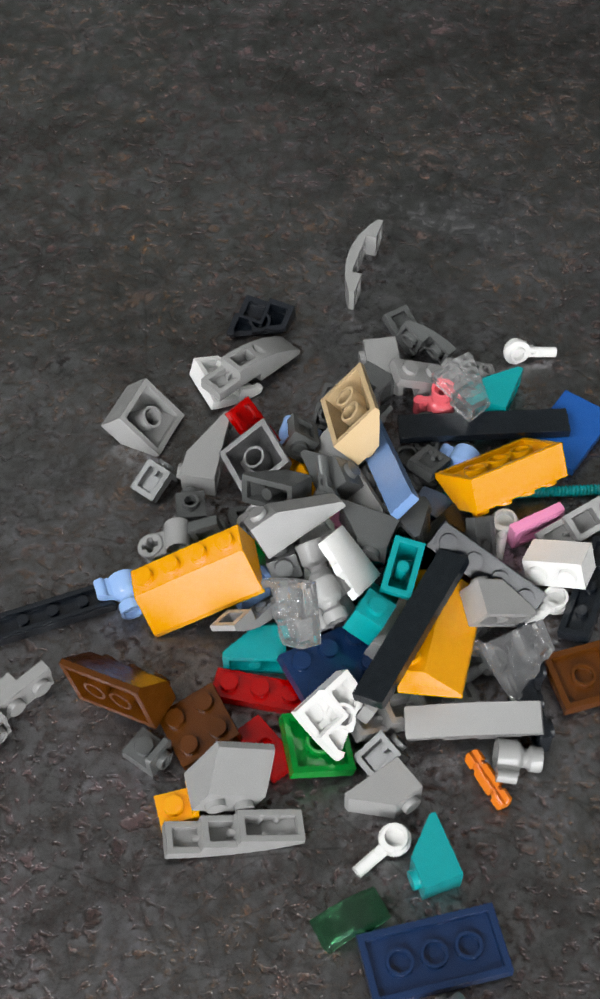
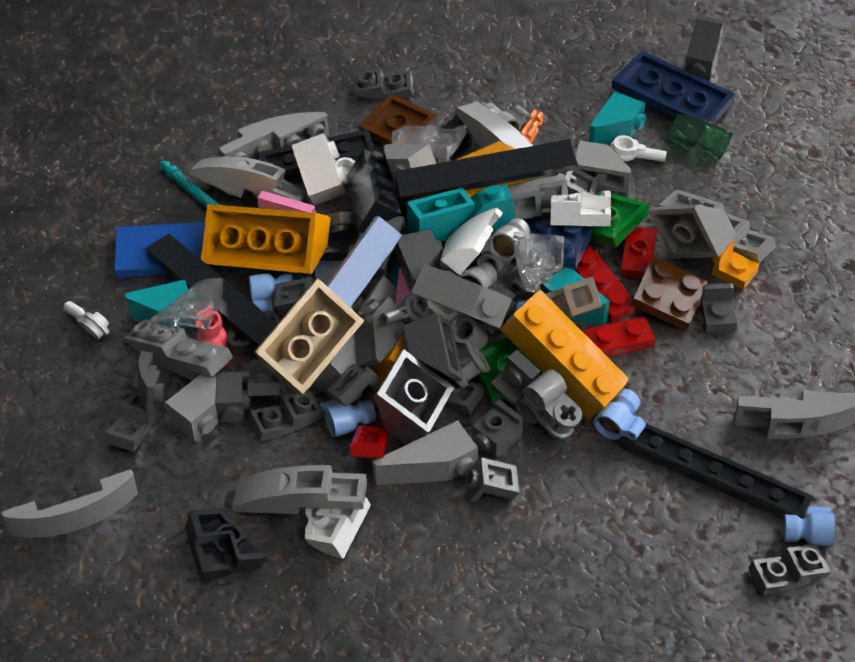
camera: 130 degrees left, 5 degrees down
reddish brown slope [58,651,176,729] -> none
light grey slope [101,378,184,457] -> none
none -> red plate [581,316,655,357]

